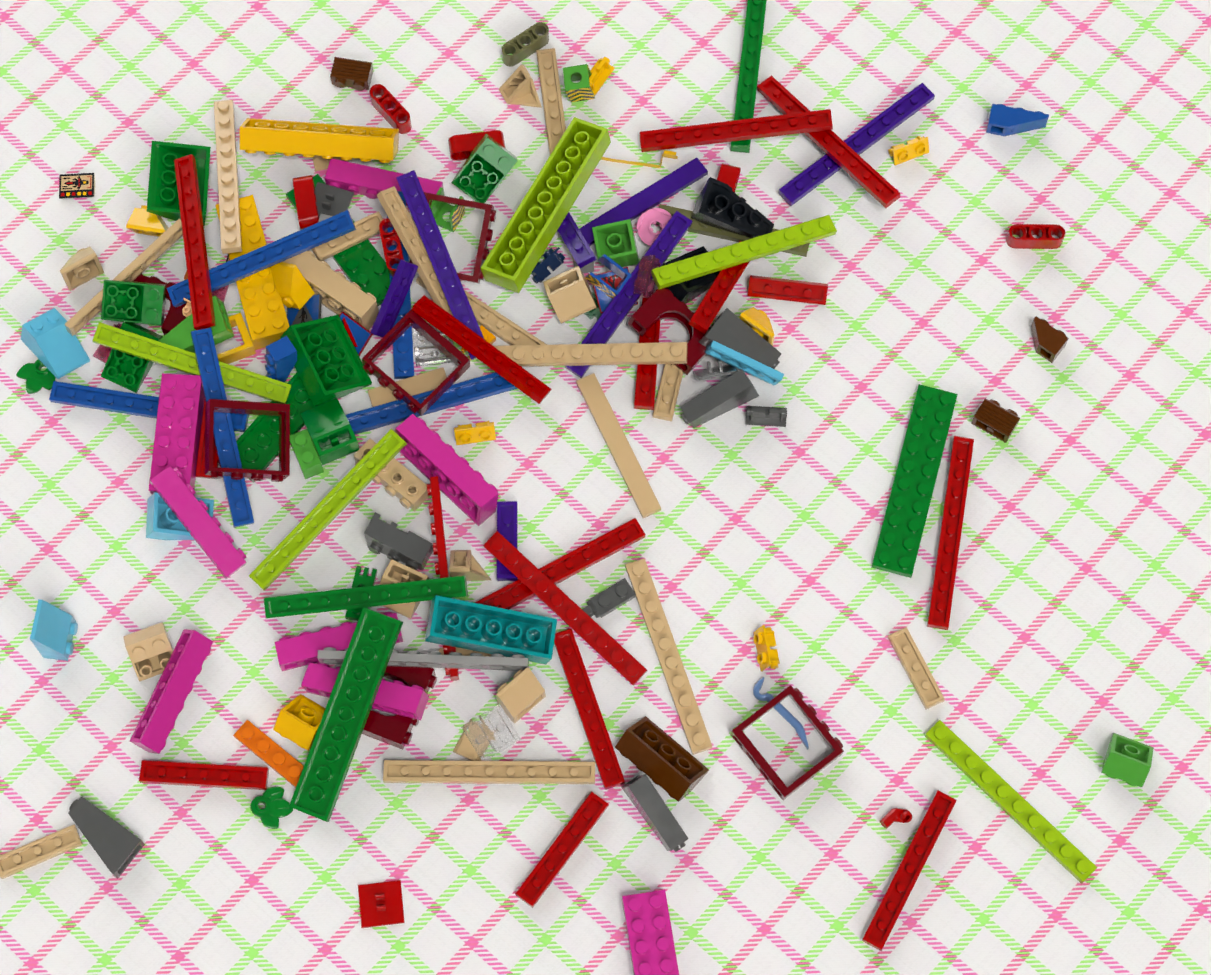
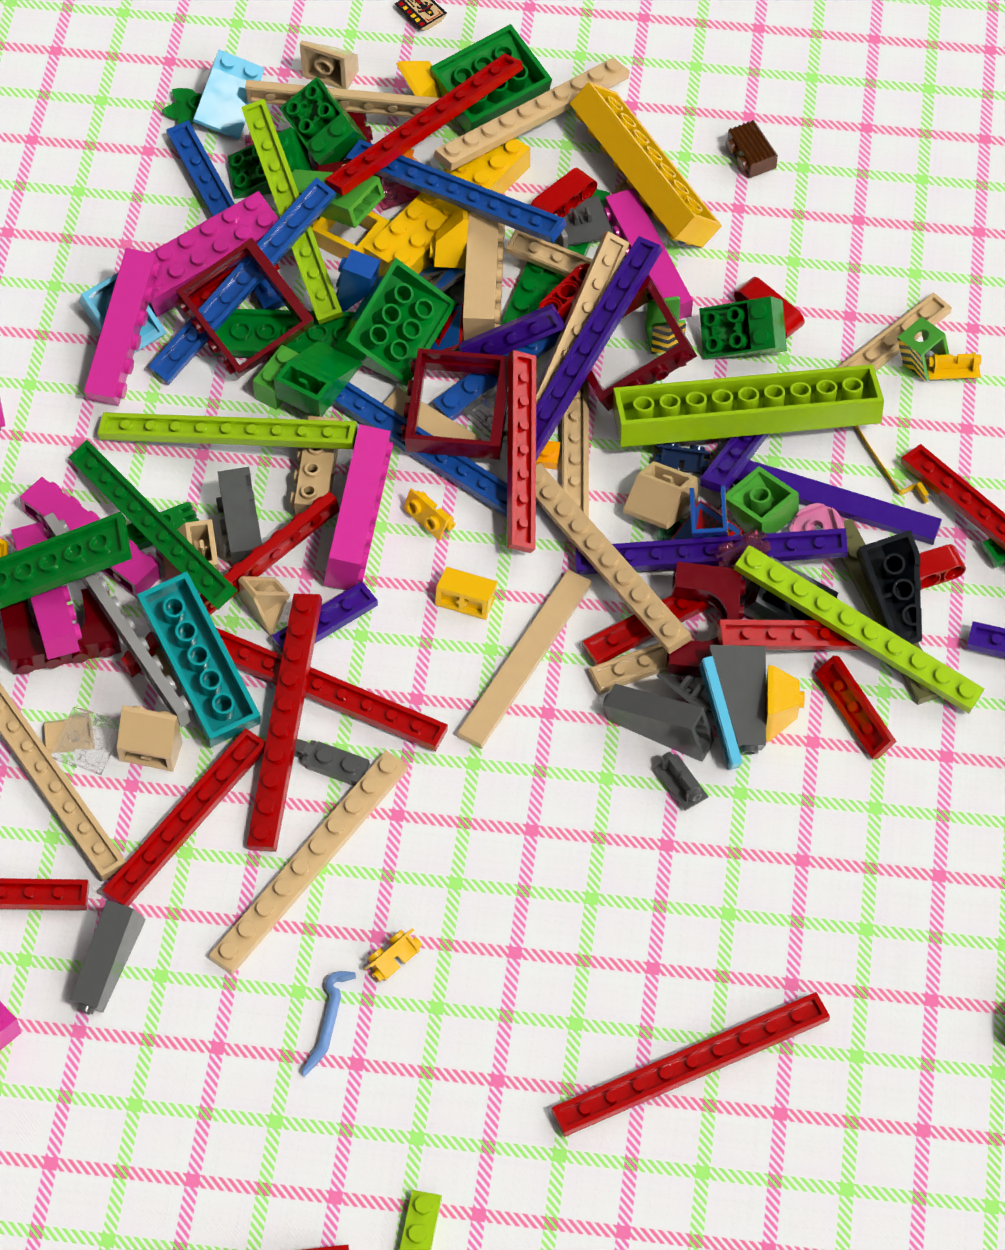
camera: 55 degrees right, 10 degrees down
red beam [369,84,412,134] -> none
tan slope [499,64,542,108] -> none
olive beam [502,22,549,67] -> none
reddish brown slope [615,716,709,802] -> none
dark red window [730,685,844,800] -> none
green plate [871,384,958,578] -> none
red arm [880,808,912,829] -> none
tan tile [888,627,945,710] -> none
reddish brown brick [972,398,1020,443] -> none
none -> yellow hinge [435,567,498,620]

